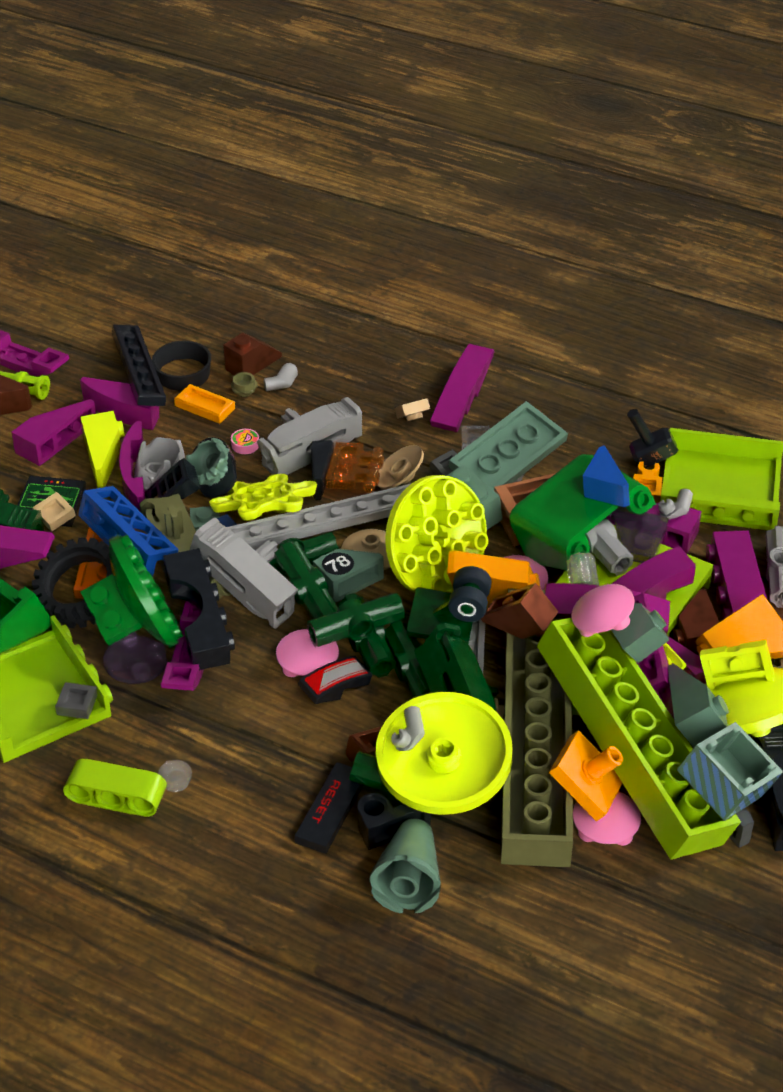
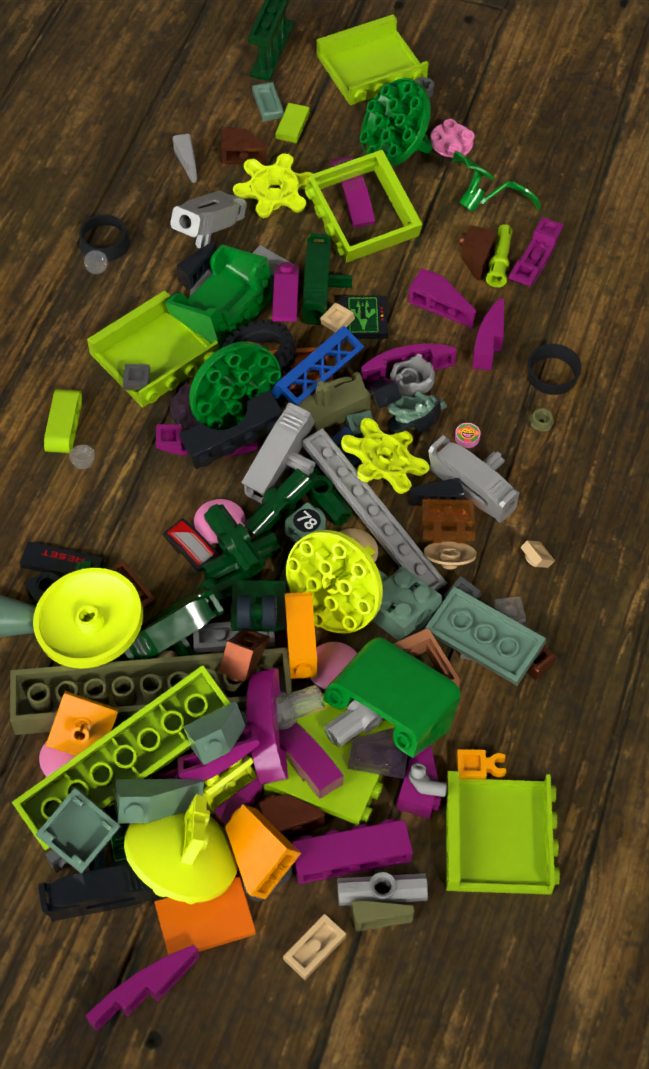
camera: 80 degrees right, 15 degrees up
neon yellow slope [80,410,125,488] -> none
black tile [112,325,166,406] -> none
light orange tile [174,384,235,424] -> none
copper slope [223,333,282,376] -> none
light grey arm [263,363,298,392] -> none
light grey arm [391,706,425,752] -> none
magenta slope [430,344,495,432] -> none
bright pink dish [571,584,635,637] -> none
blue slope [582,445,630,507] -> none
black piece [627,409,679,468] -> none

